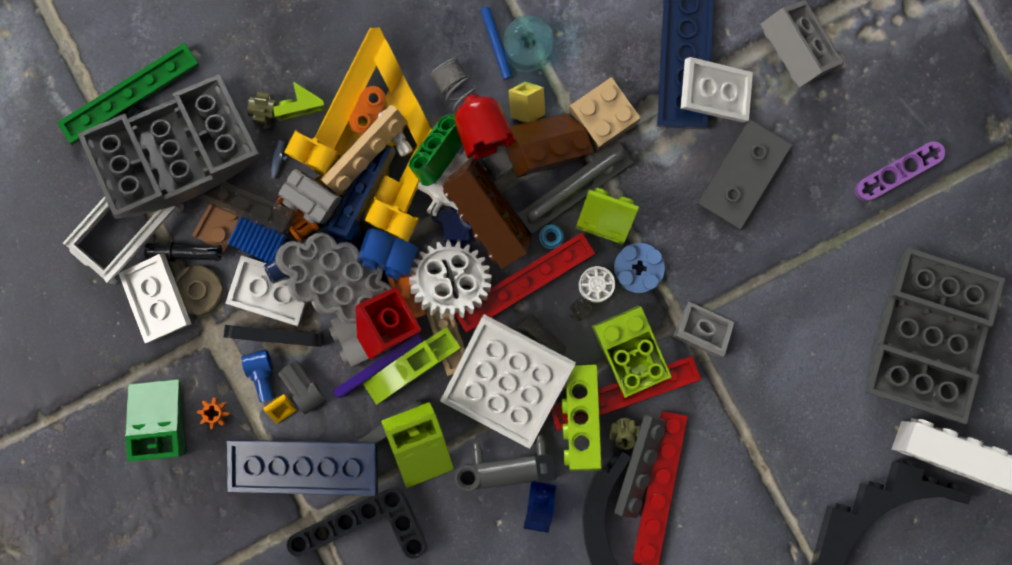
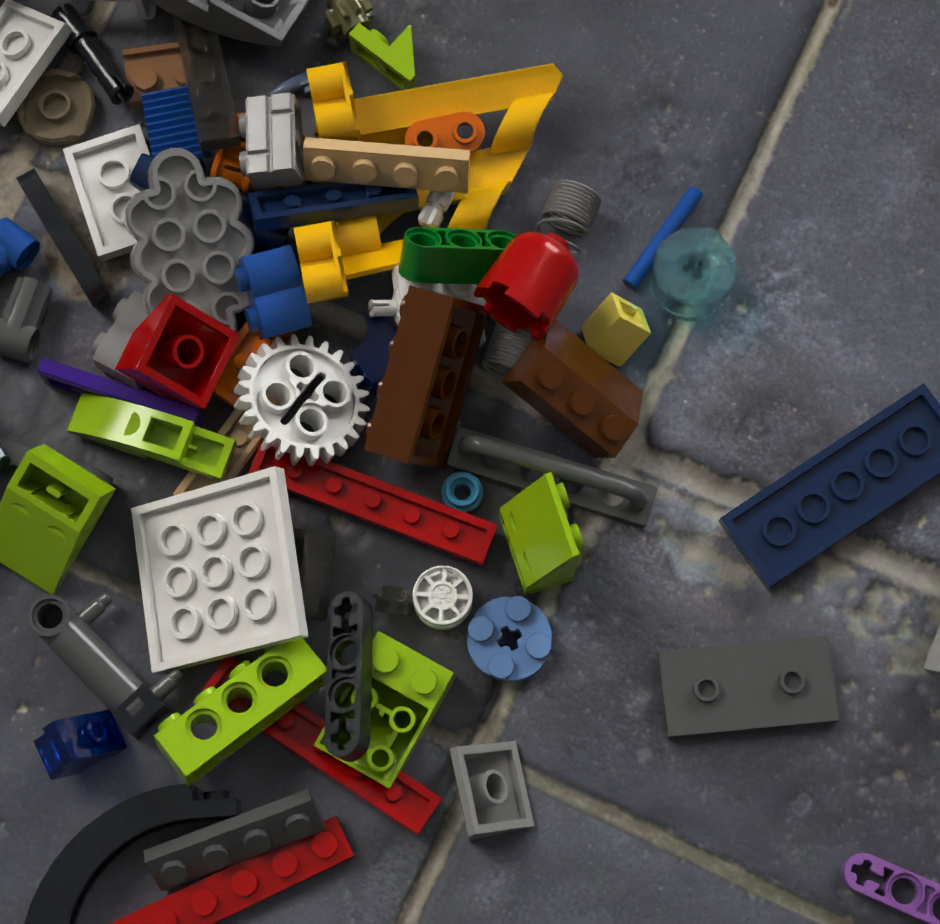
camera: 50 degrees right, 10 degrees down
tan brick [569,77,640,152] -> none
olive gear [609,418,640,450] -> none
white plate [681,57,753,122] -> none
none -> black beam [324,591,373,762]

